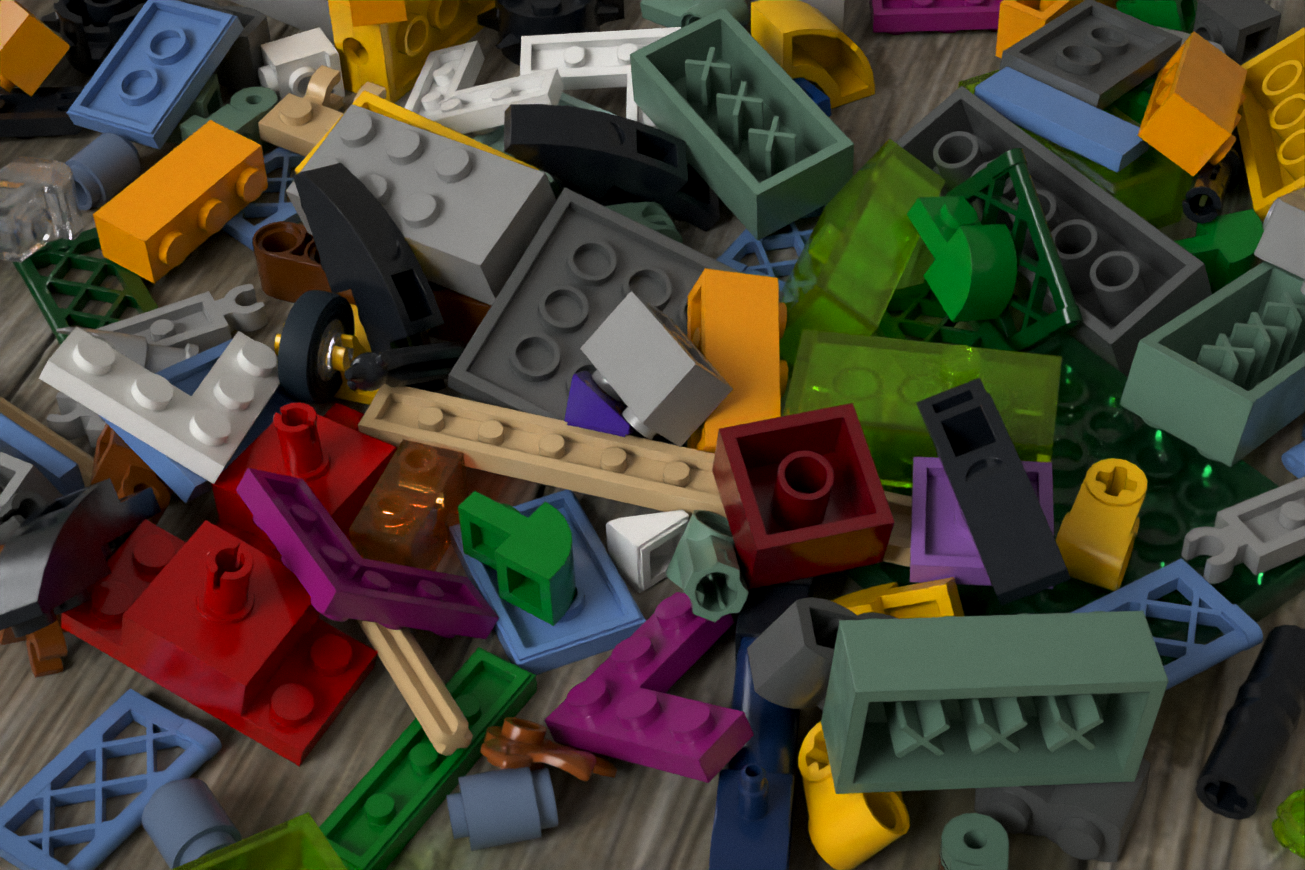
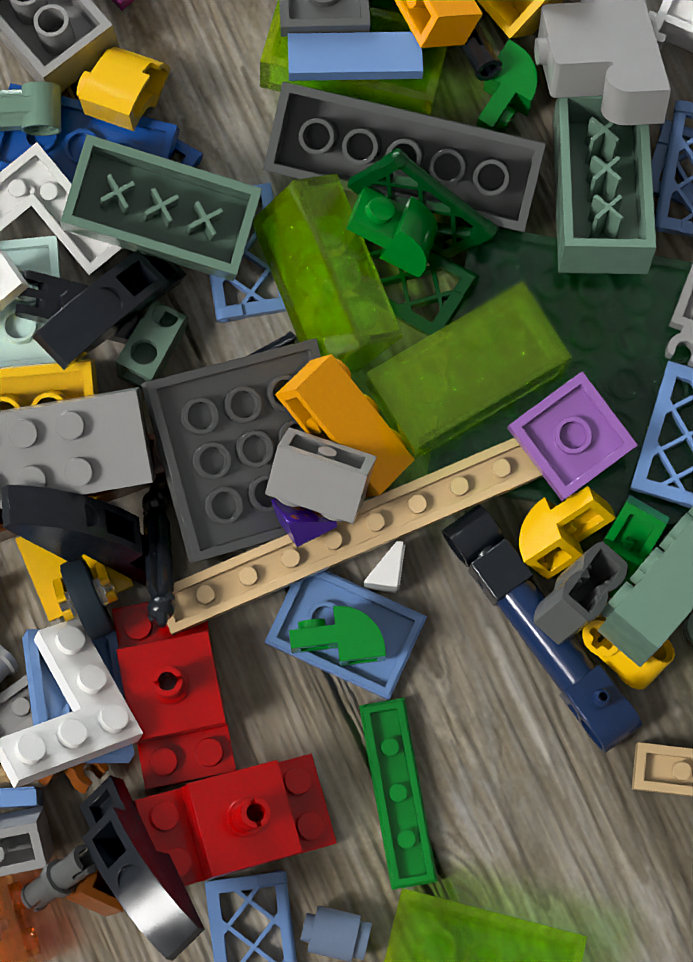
camera: 45 degrees left, 35 degrees up
magenta plate [236,468,499,639] -> none
clear orange brick [349,439,469,571] -> none
tan axle [356,619,473,756] -> none
sand blue brick [446,767,558,851] -> none
dark orange plate [480,717,617,782] -> none
magenta plate [544,592,754,783] -> none
sand green piece [666,509,749,622] -> none
dark red brick [712,403,895,590] -> none
black slope [916,378,1071,606] -> none
yellow piece [1056,458,1148,591] -> none

